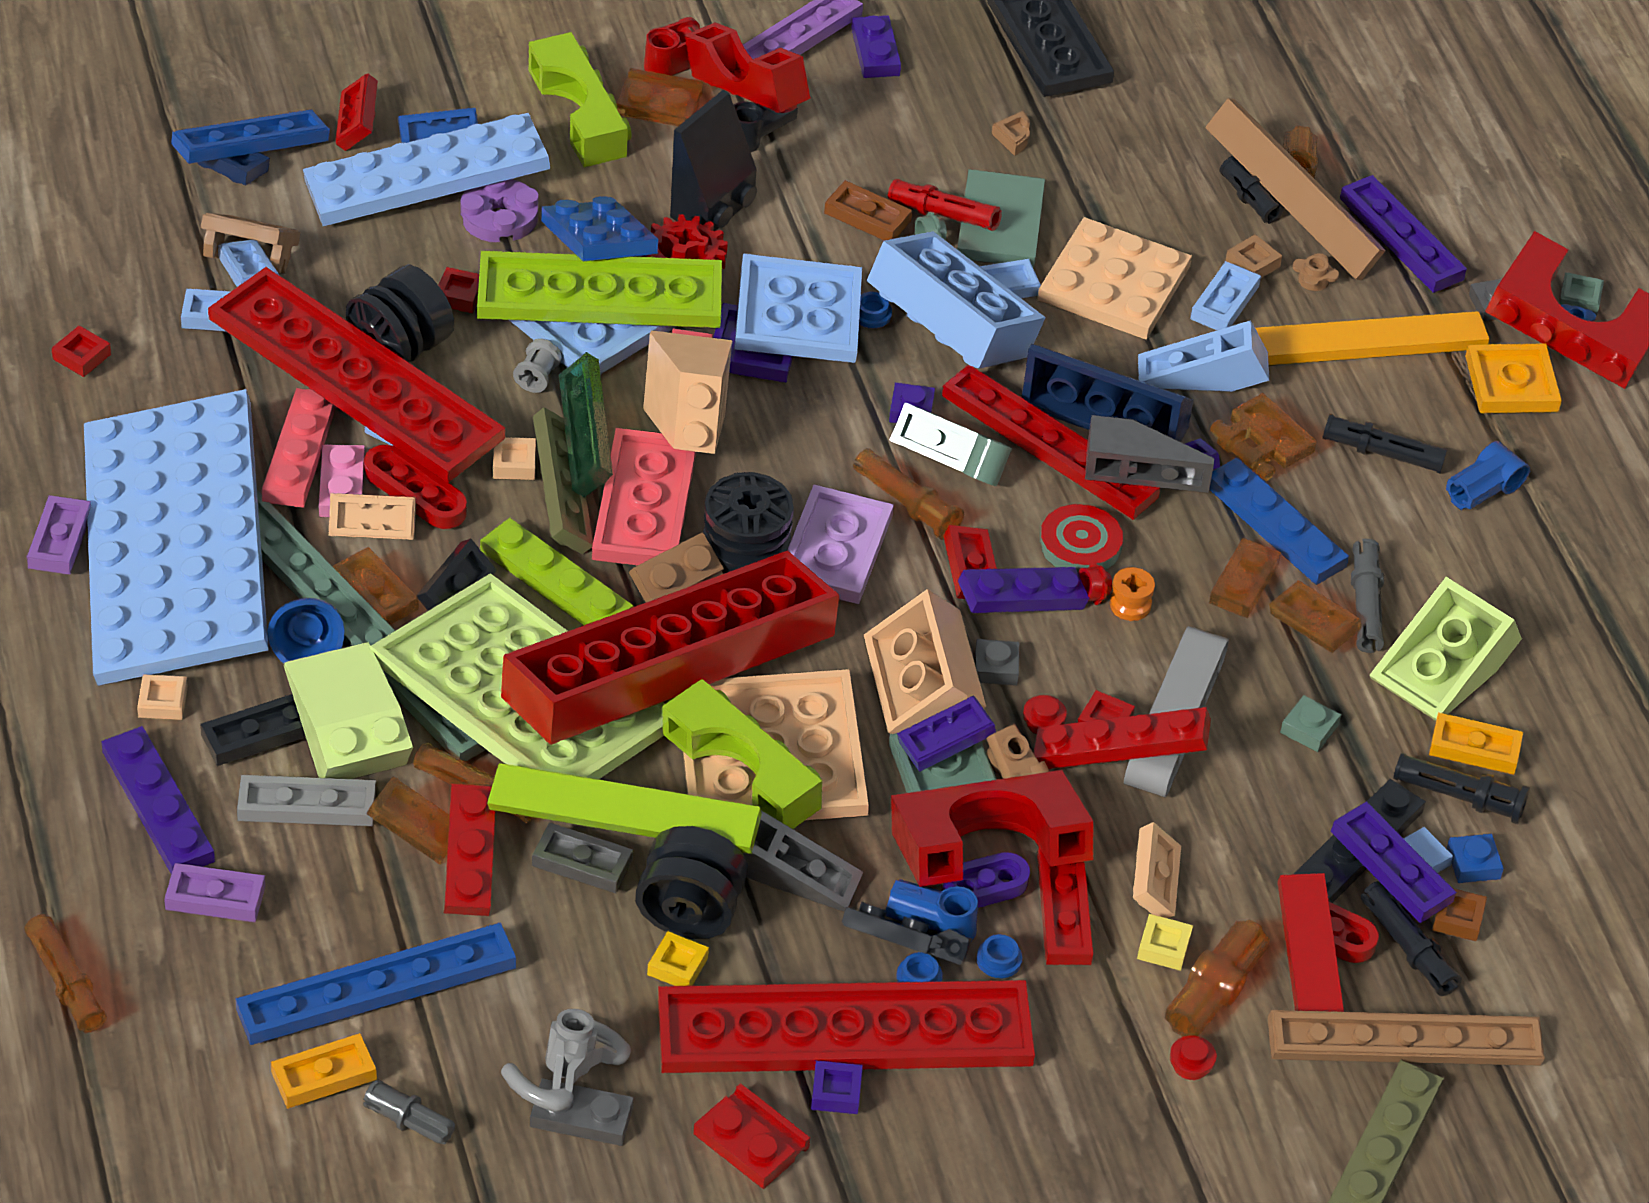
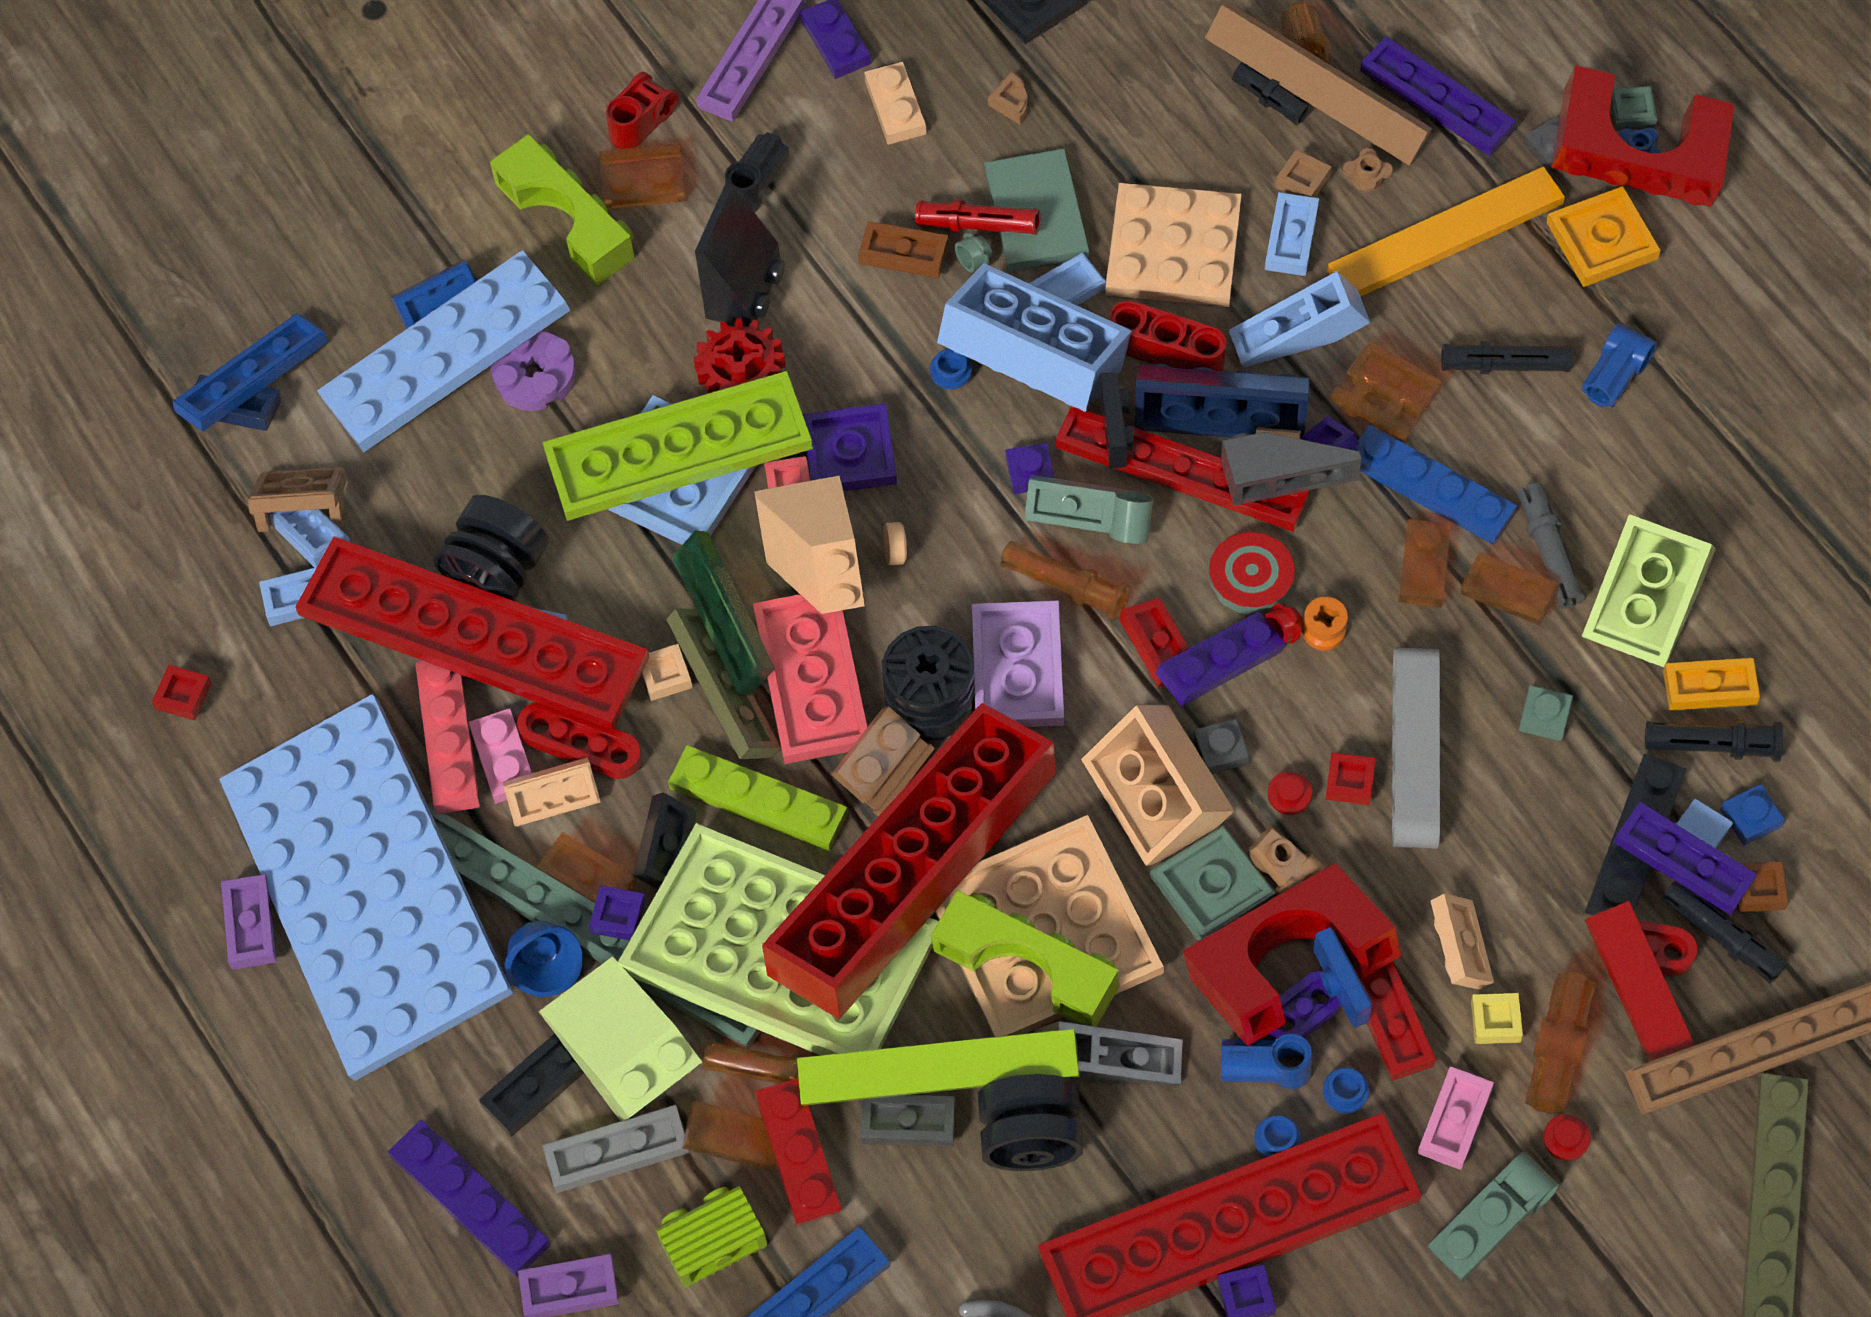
camera: 10 degrees left, 15 degrees up
light nougat tile [137,674,188,720] -> none
red plate [336,73,378,151] -> none
red plate [438,267,479,314] -> none
light grey bush [513,339,562,393] -> none
blue plate [541,196,658,261] -> none
yellow plate [647,931,709,986] -> none
red arch [684,22,811,113] -> none
light blue plate [735,254,862,363] -> none
black hinge [842,901,972,965] -> none
dark purple plate [897,695,996,772] -> none
red plate [1034,707,1211,769] -> none
none -> dark purple plate [589,885,646,941]
none -> lime brick [655,1186,767,1288]
none -> light nougat plate [864,62,926,145]
none -> light nougat tile [883,522,907,566]
none -> black plate [1100,372,1134,469]
none -> red beam [1109,301,1226,372]
none -> blue plate [1313,928,1372,1028]
none -> bright pink plate [1418,1066,1494,1170]
none -> sand green plate [1427,1152,1560,1282]

